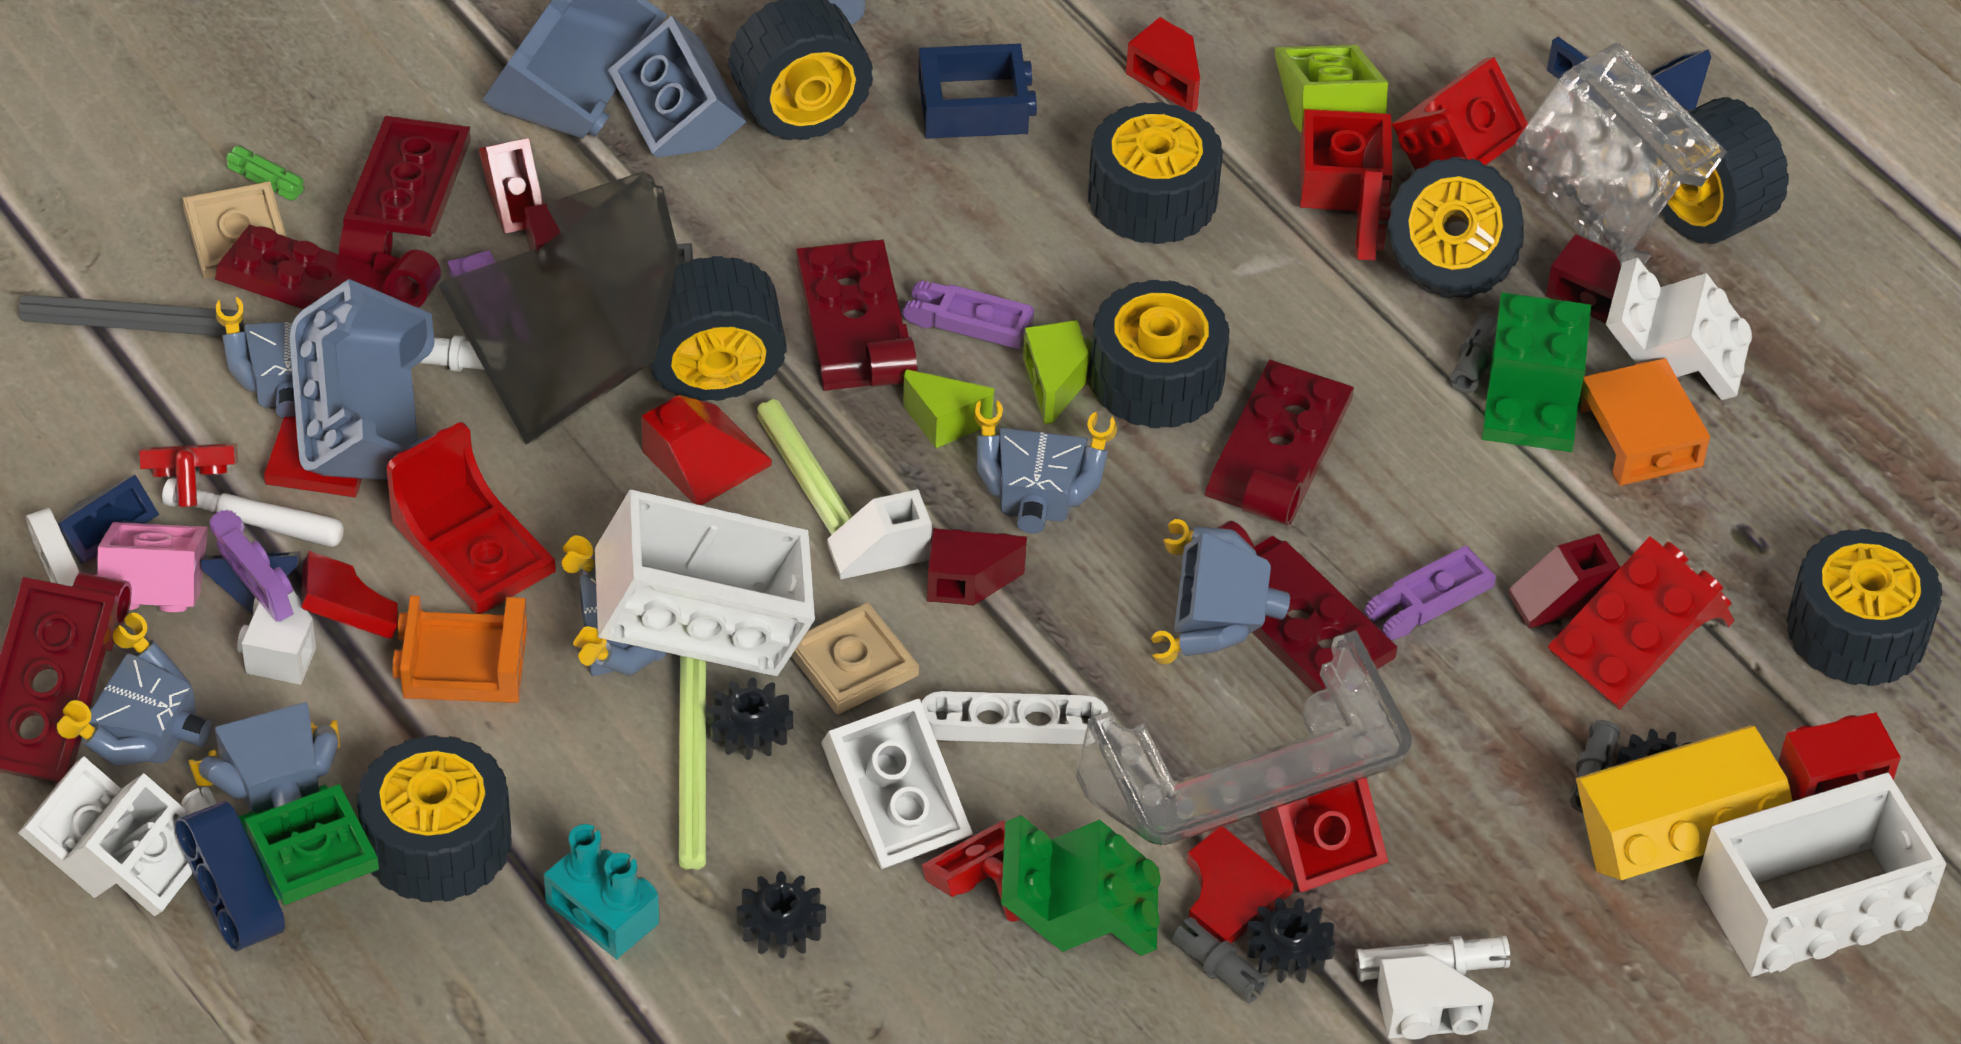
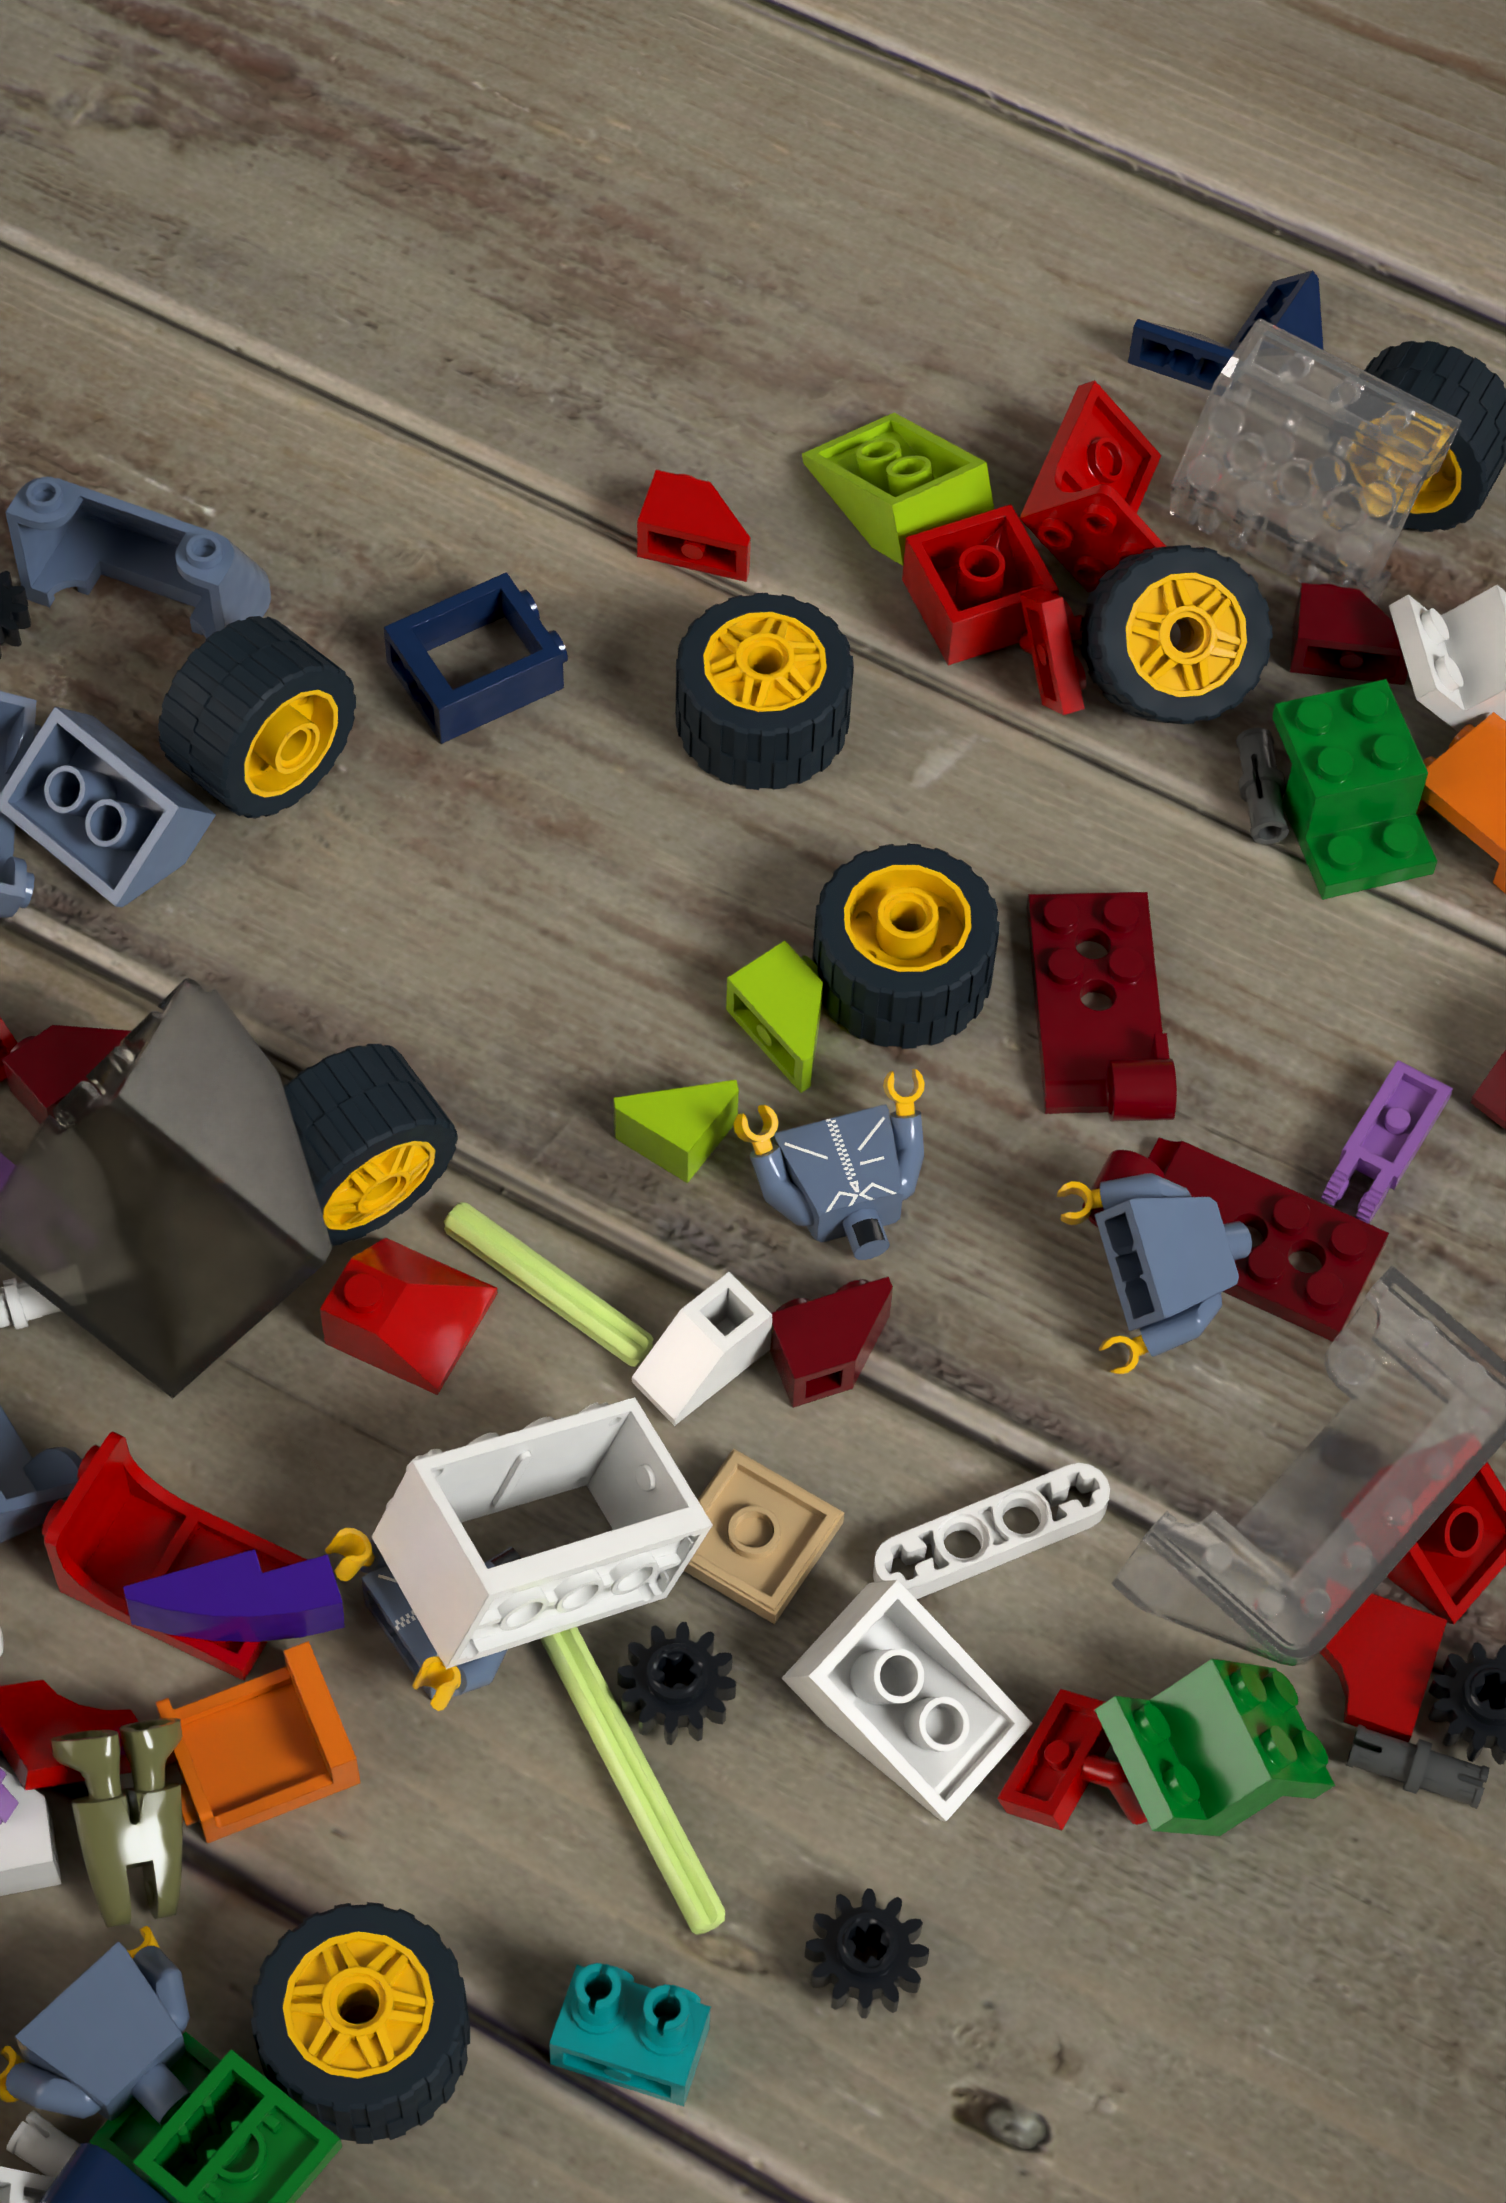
camera: 25 degrees left, 10 degrees up
dark red hinge [796,239,917,391] -> none
medium lavender hinge [902,280,1034,350] -> none
none -> olive piece [51,1718,183,1928]
none -> dark purple slope [123,1549,345,1642]

